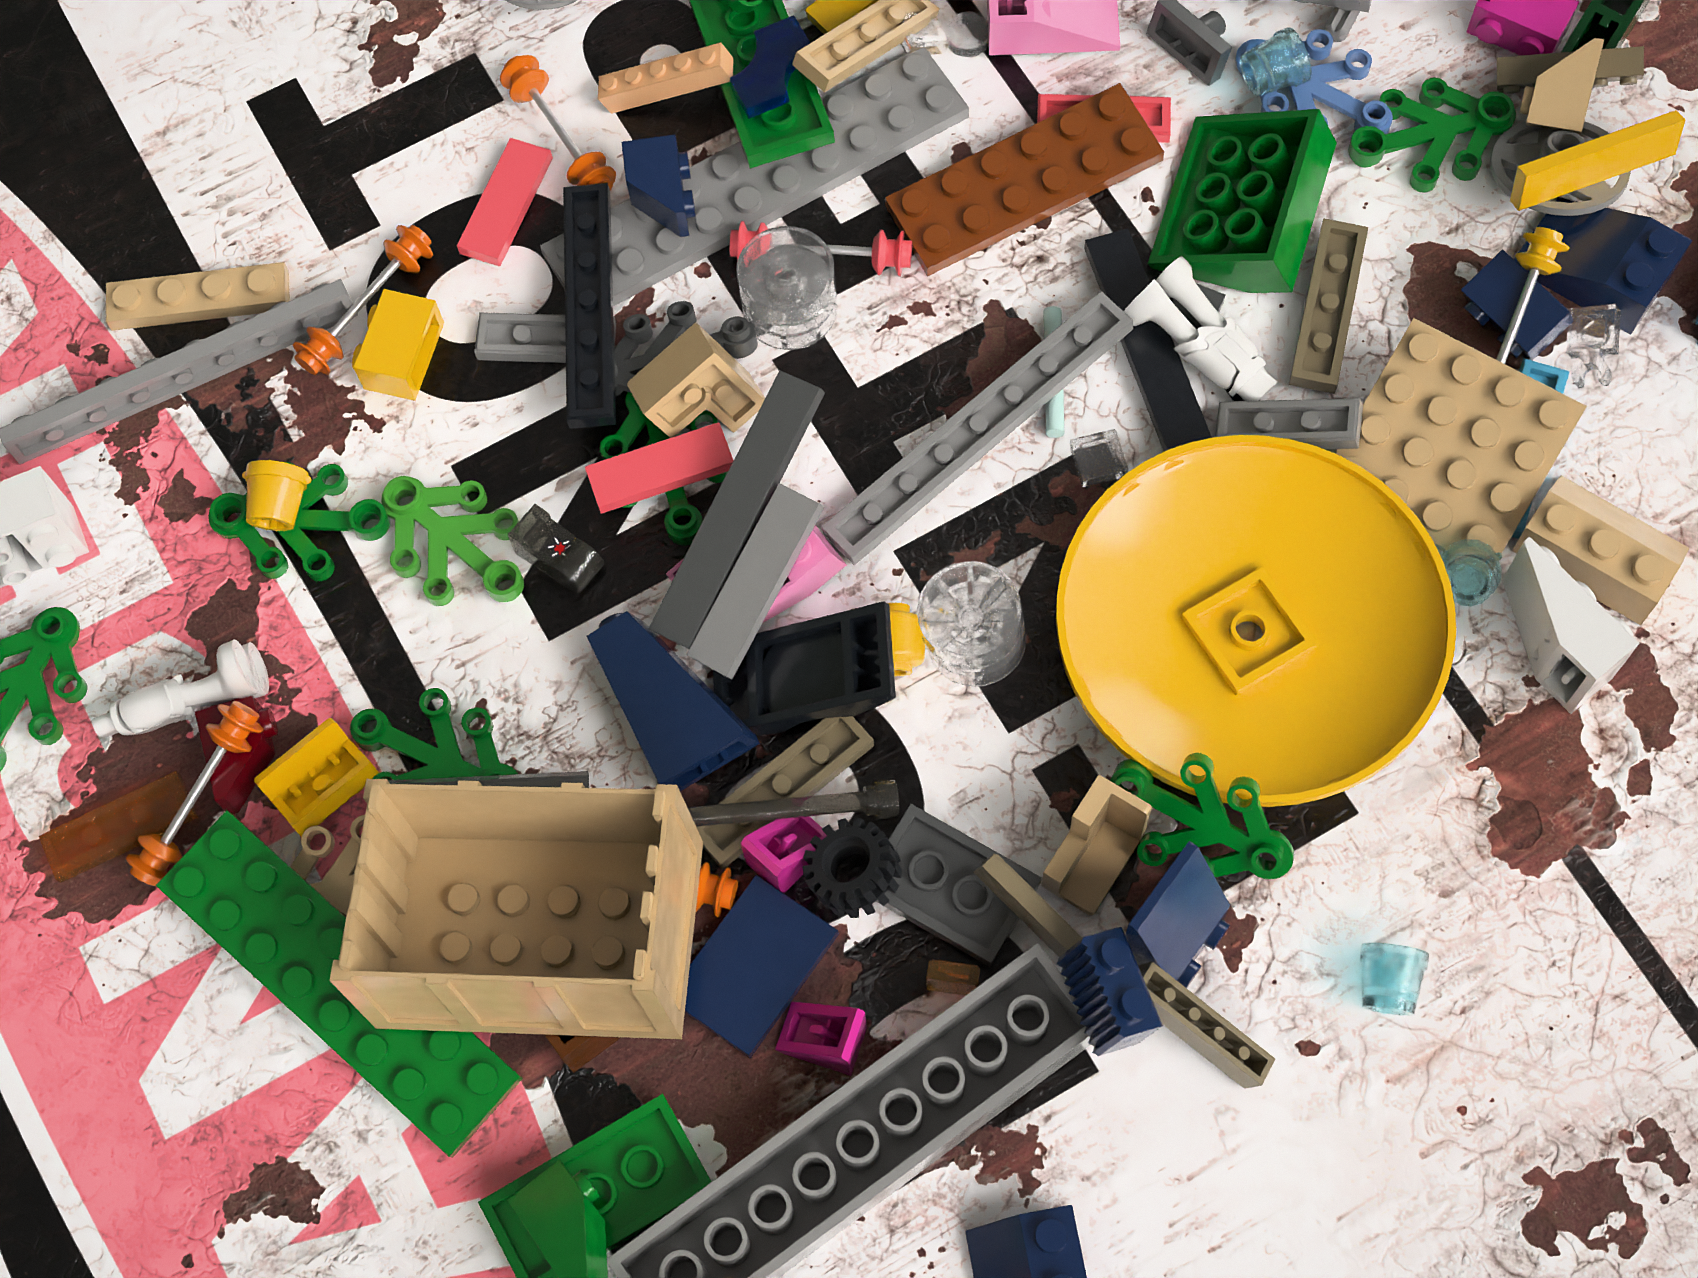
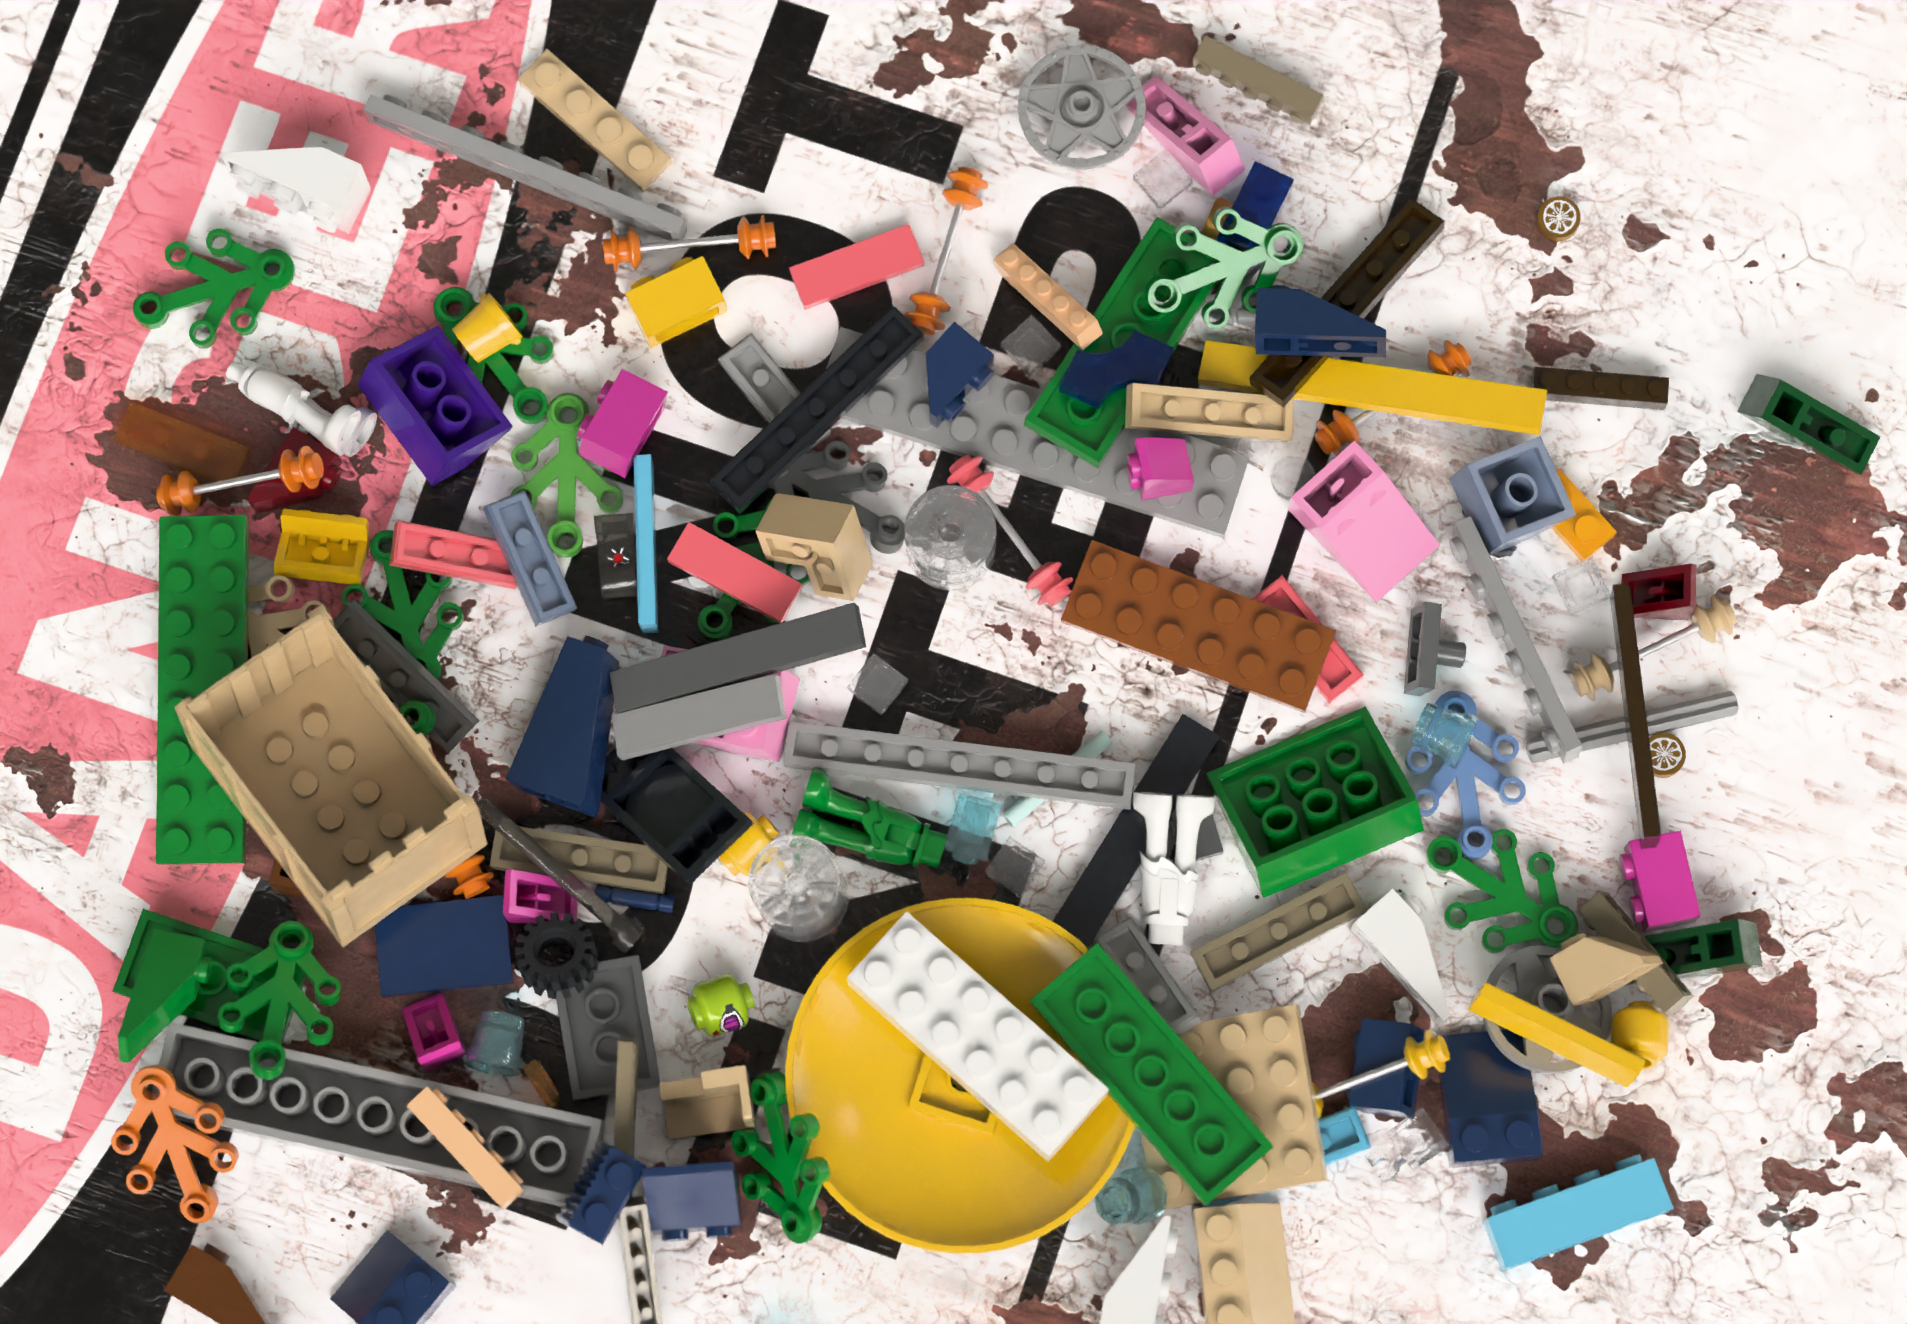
camera: 45 degrees right, 10 degrees up
none -> green plant [218,921,341,1080]
none -> dark purple slope [358,325,513,486]
none -> coral tile [389,520,517,589]
none -> light nougat piece [406,1087,524,1210]
none -> clear light blue piece [463,1011,525,1077]
none -> sand blue tile [483,490,577,627]
none -> dark pink brick [577,369,668,478]
none -> dark blue wheel [594,885,675,913]
none -> medium azure tile [634,454,658,633]
none -> lime head [686,973,755,1037]
none -> green piece [789,768,948,868]
none -> clear tile [847,653,908,716]
none -> white brick [847,911,1109,1162]
none -> clear light blue brick [945,793,1002,865]
none -> clear tile [1000,315,1061,377]
none -> green plate [1029,943,1274,1206]
none -> dark pink slope [1126,437,1194,501]
none -> white slope [1351,888,1450,1027]
none -> yellow head [1611,1001,1669,1070]

